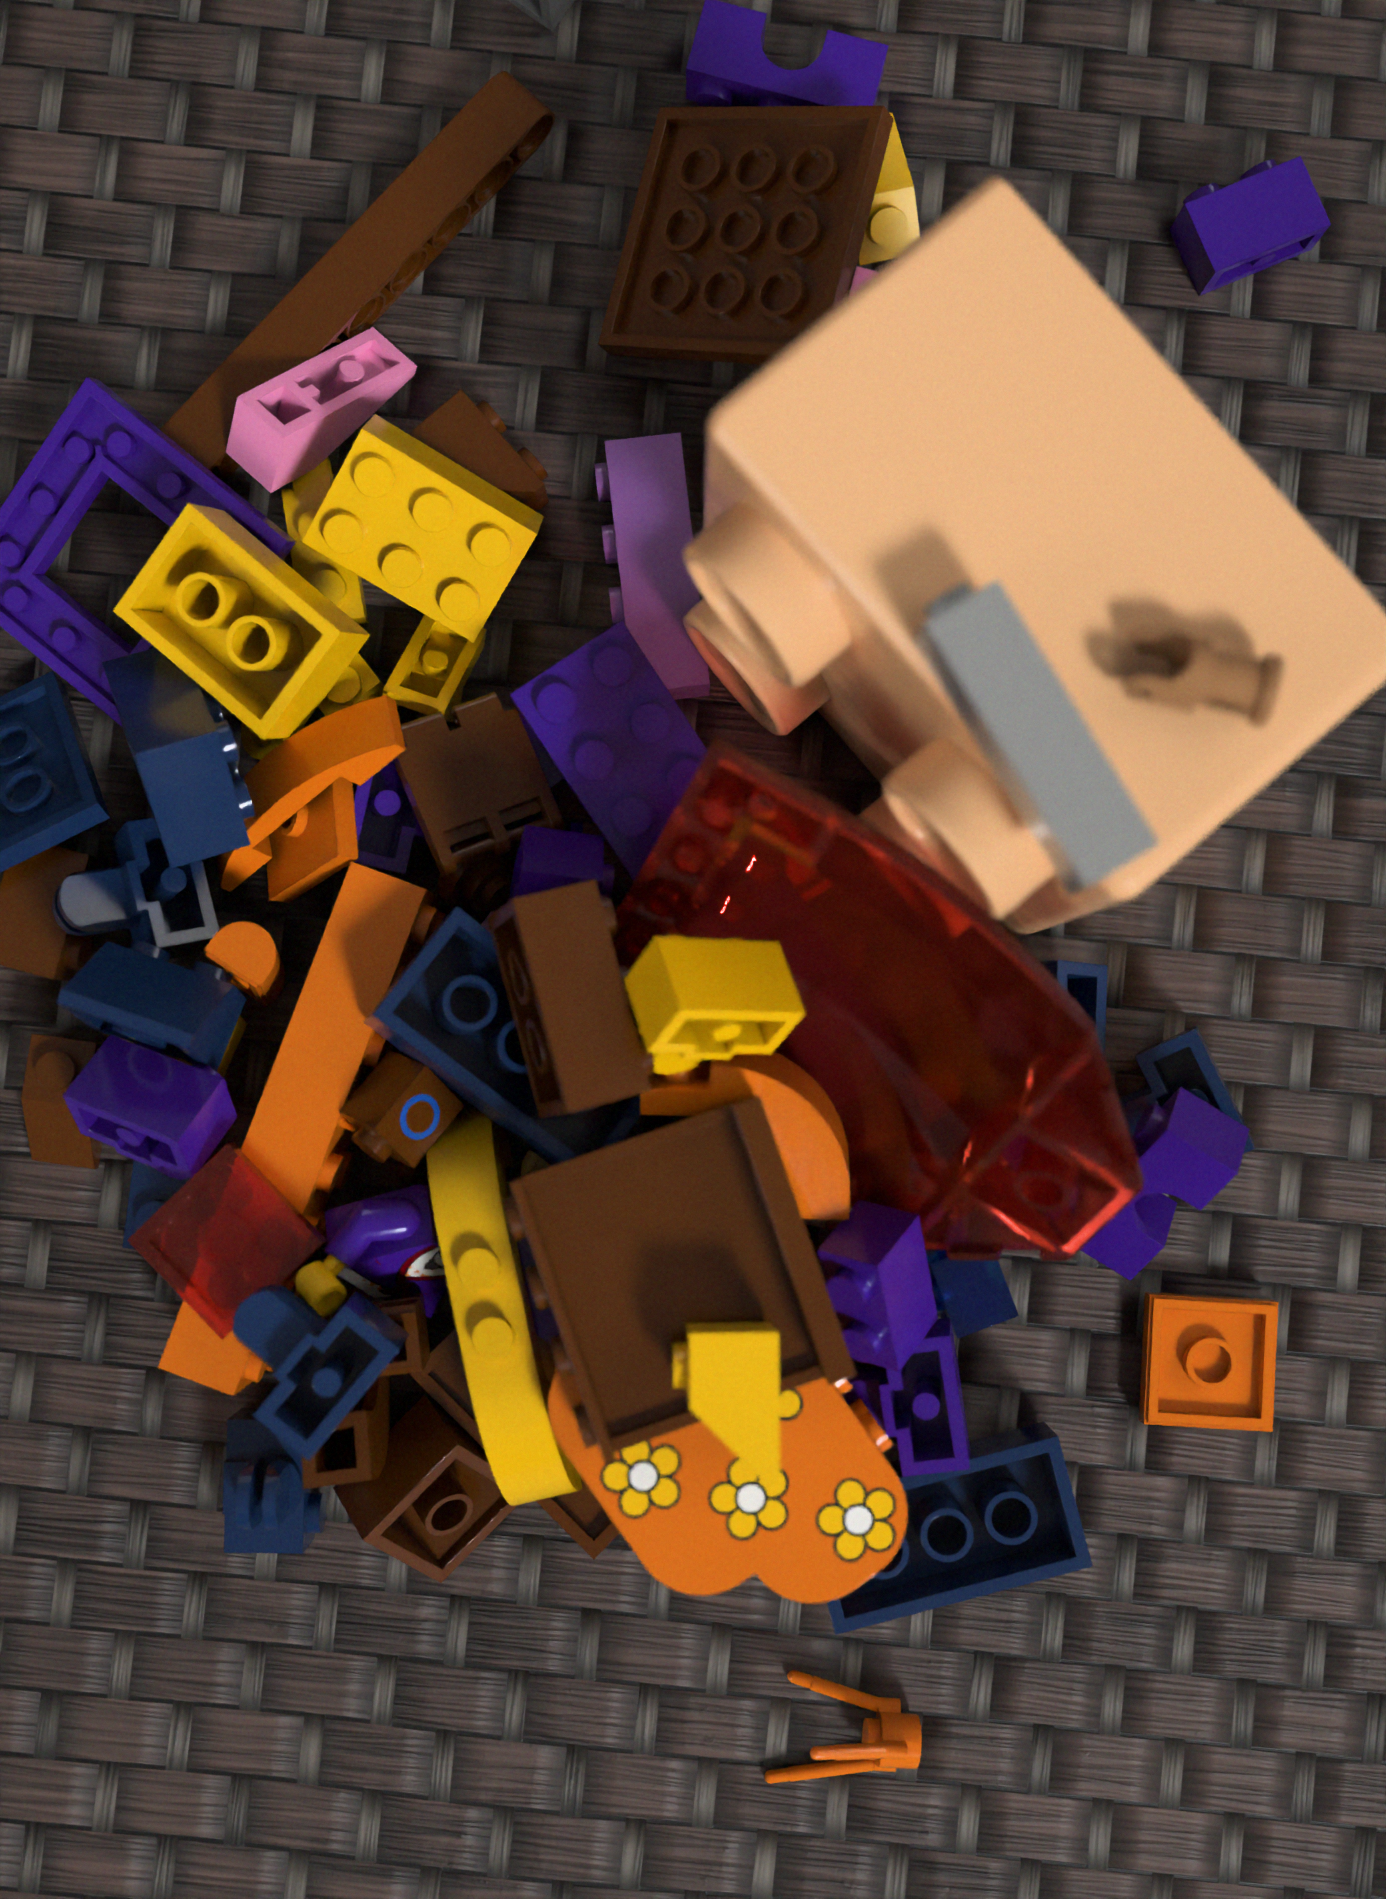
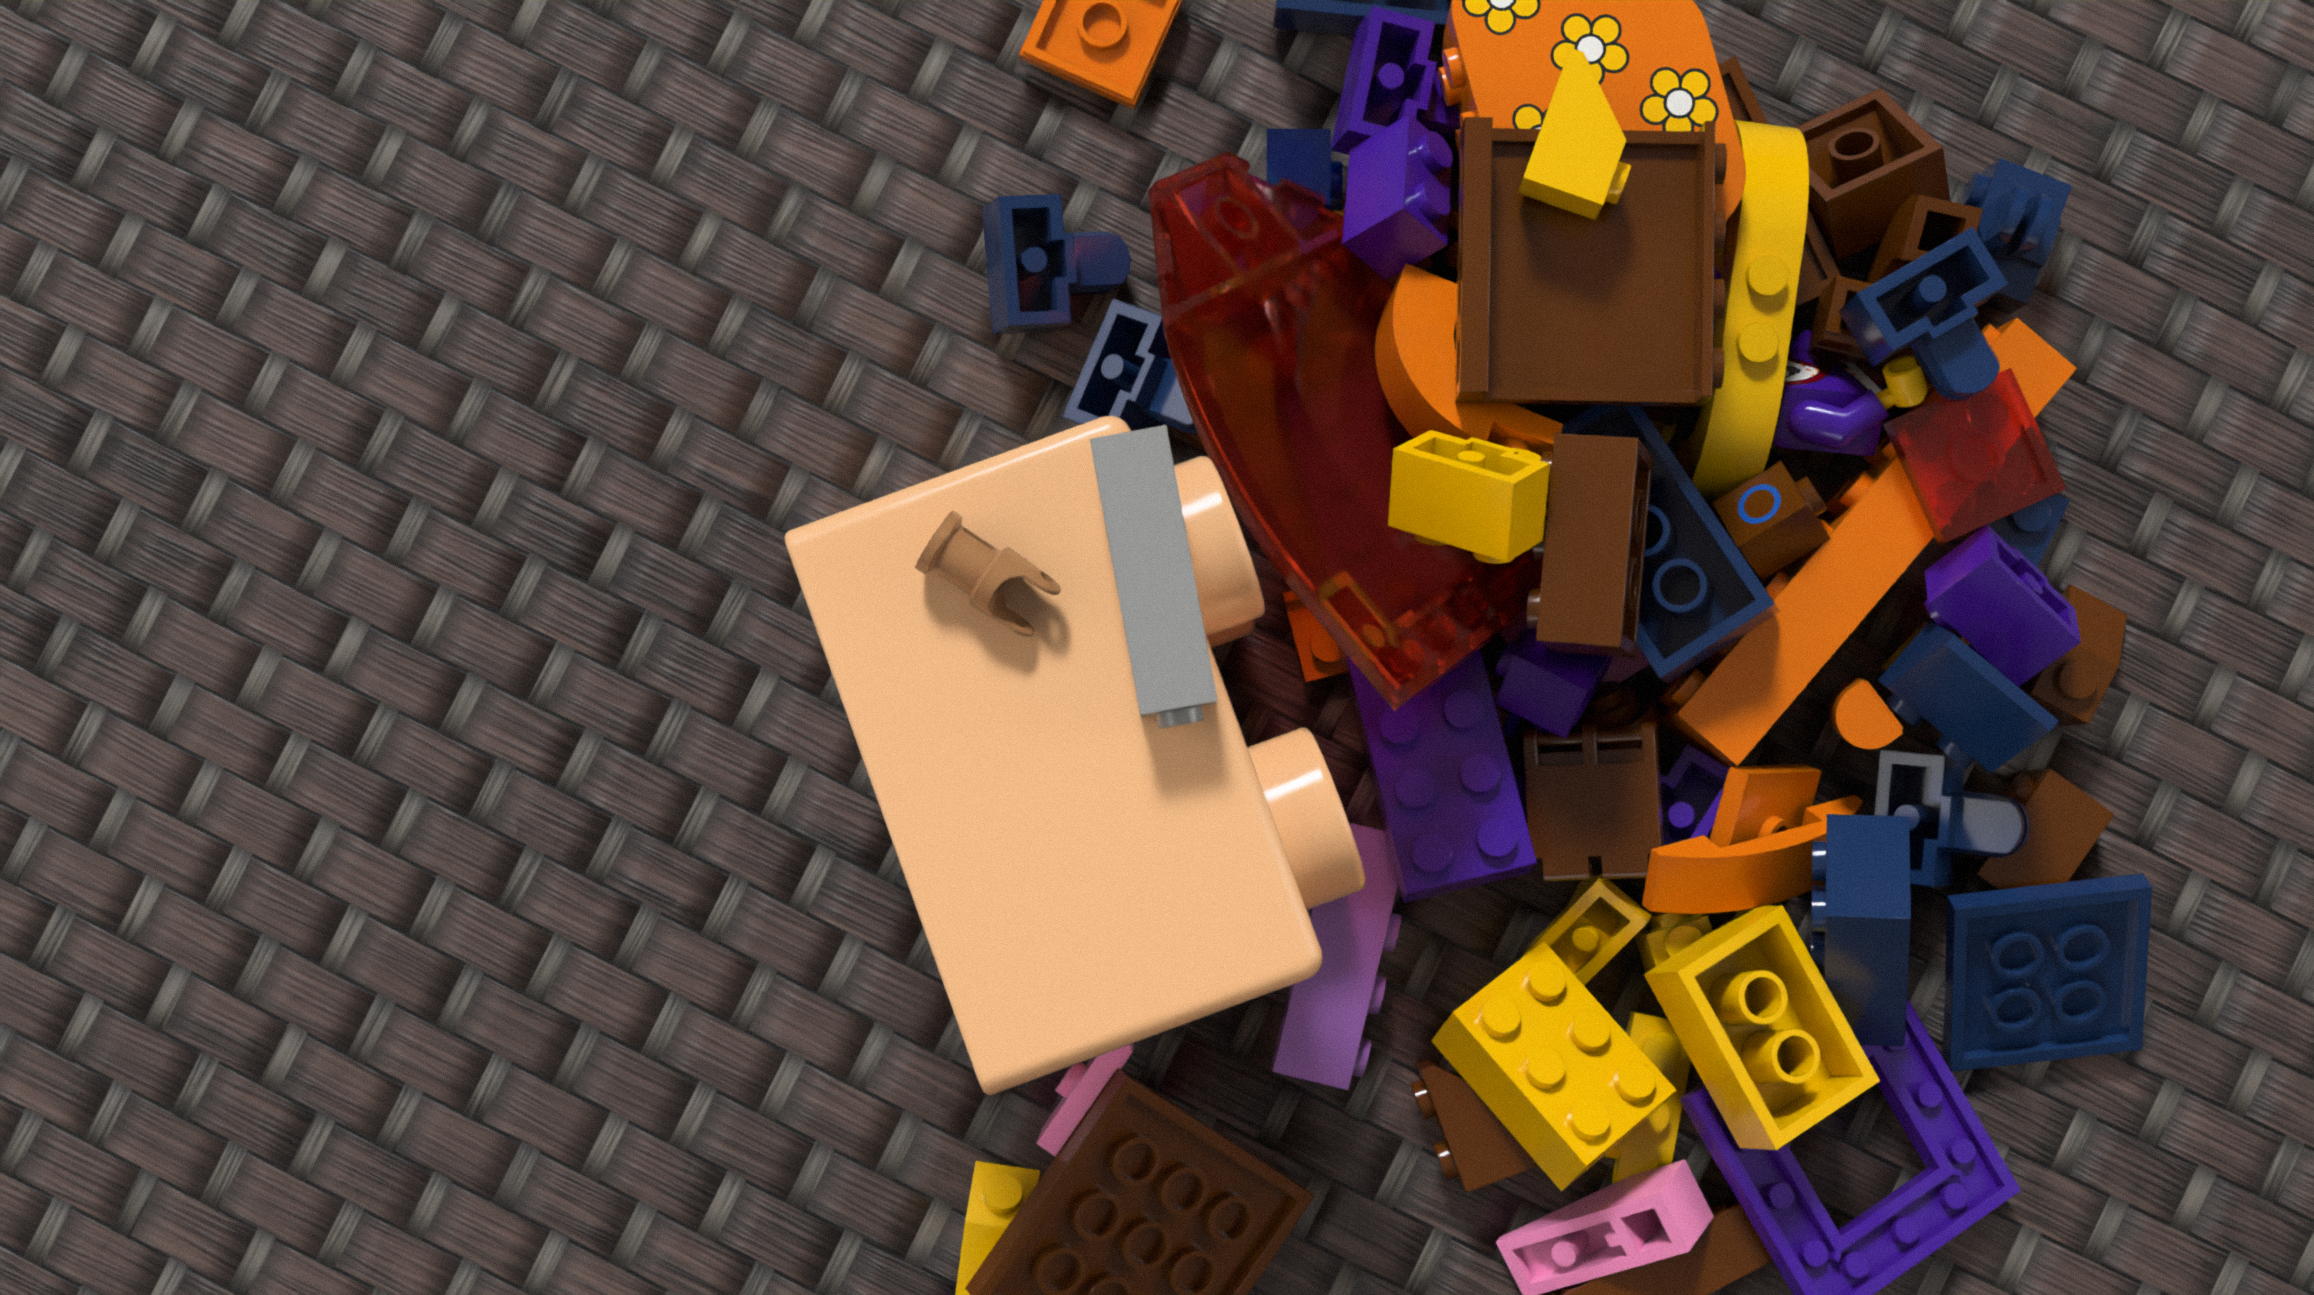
camera: 155 degrees left, 0 degrees up
dark purple arch [1064,1087,1250,1281] -> none
dark purple brick [1169,156,1331,296] -> none

